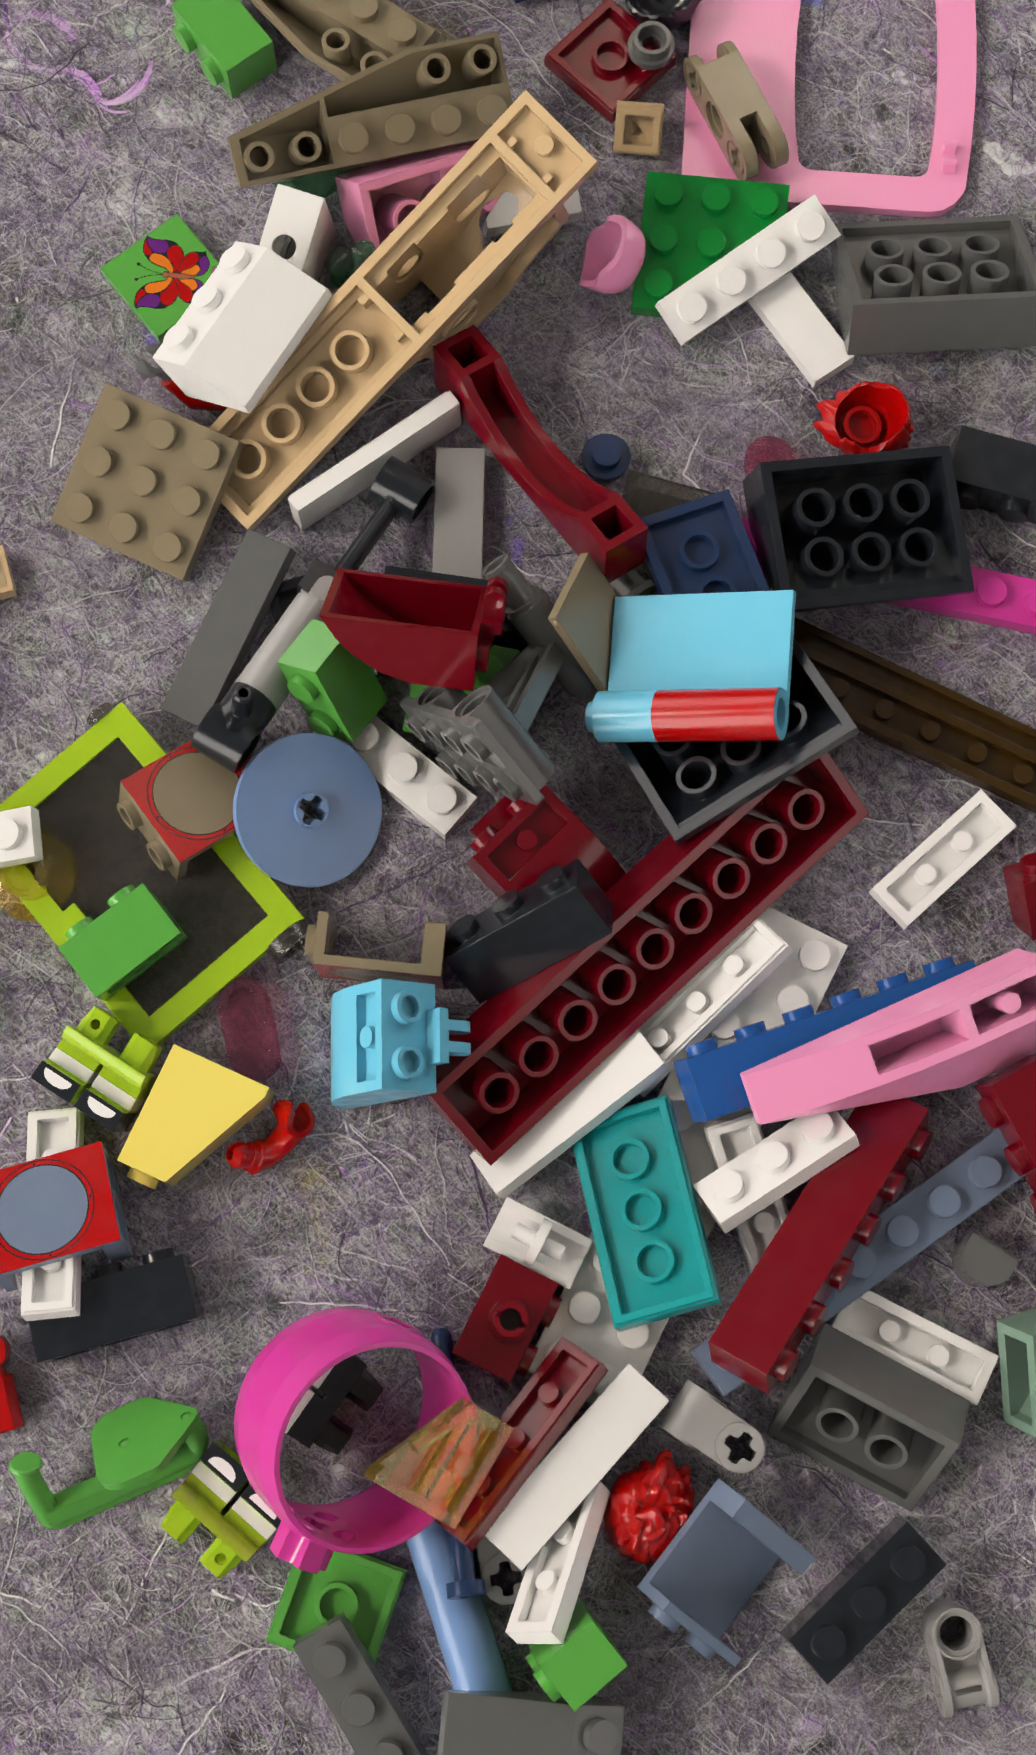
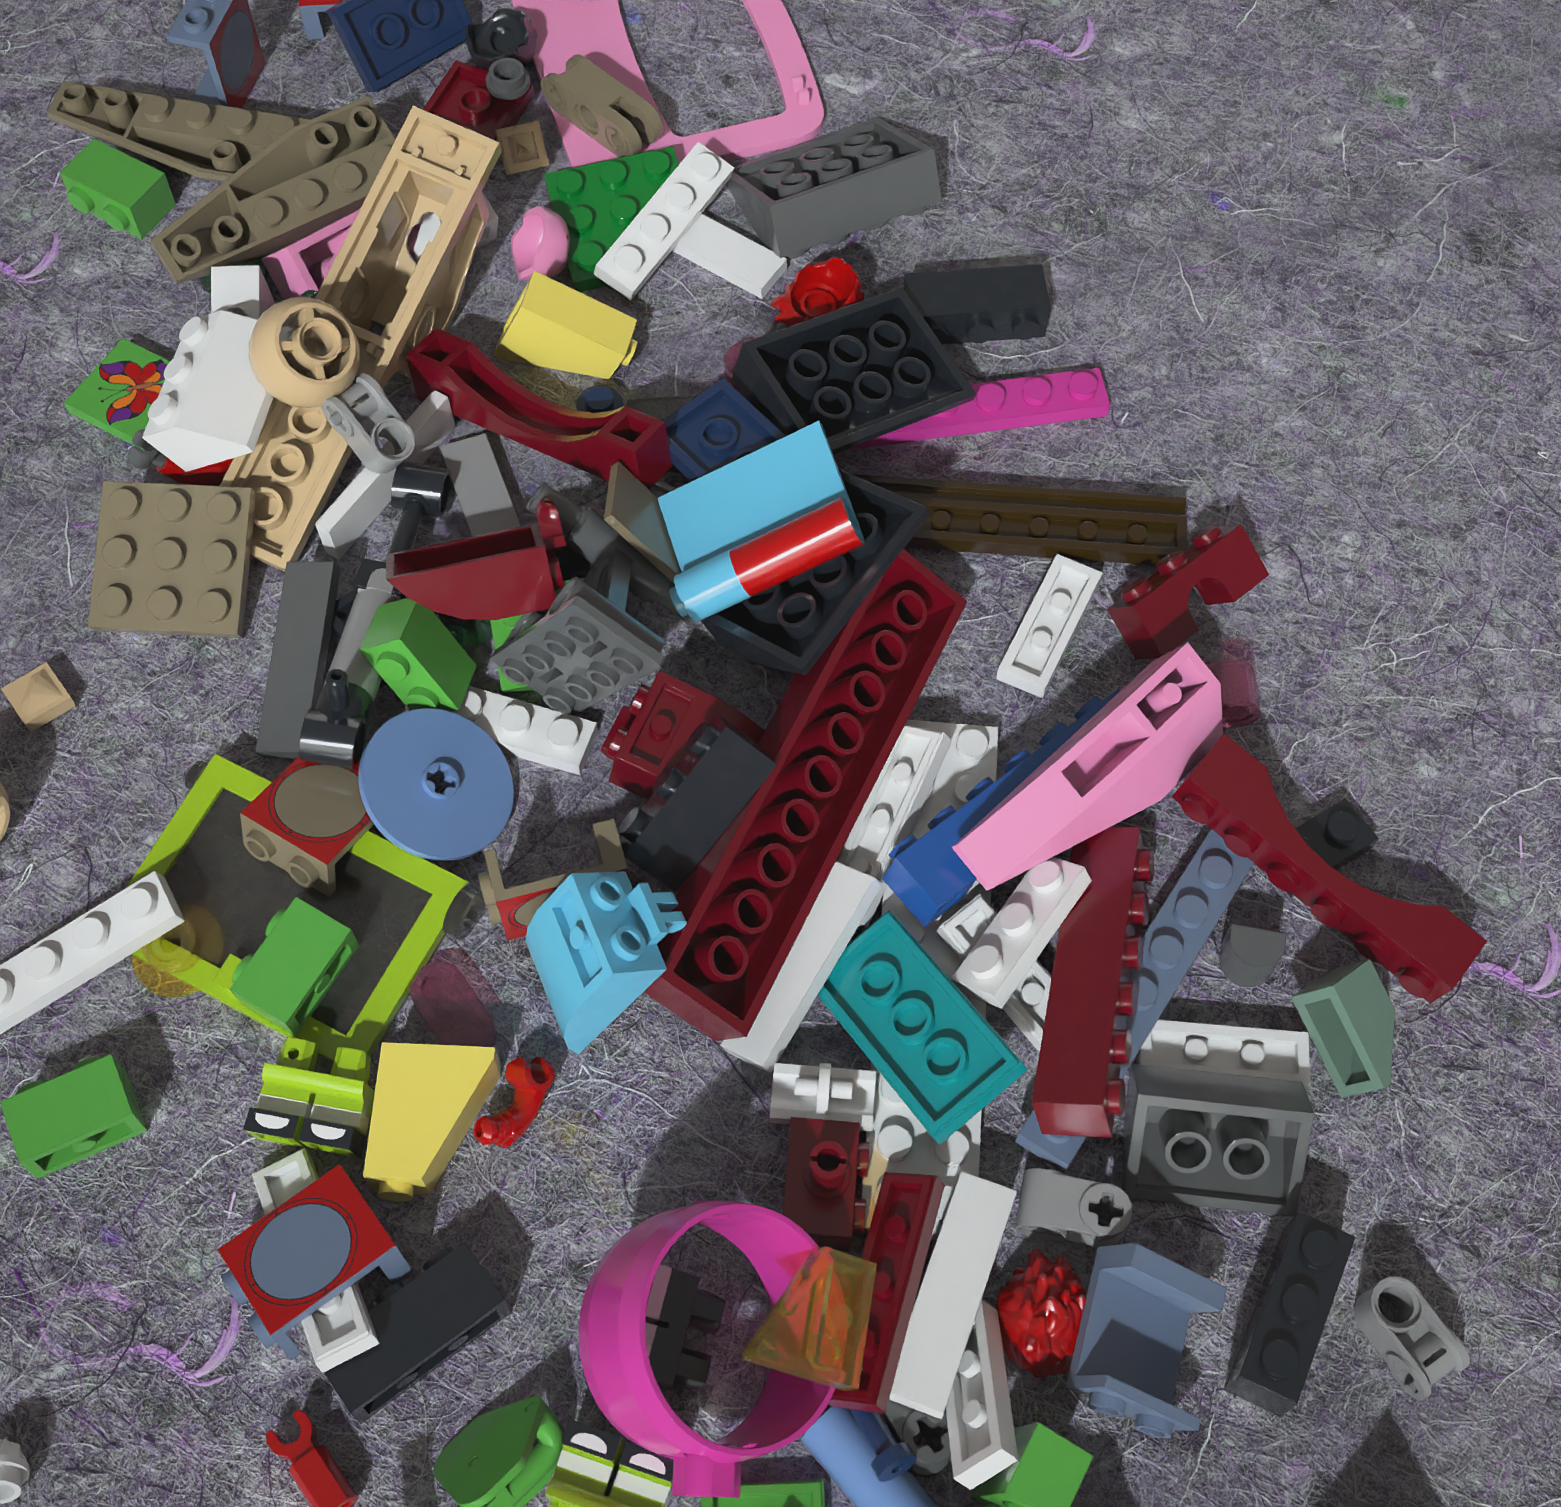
camera: 20 degrees left, 15 degrees down
none -> tan wheel [249,297,360,408]
none -> light grey piece [321,373,415,474]
none -> light yellow slope [493,271,638,379]

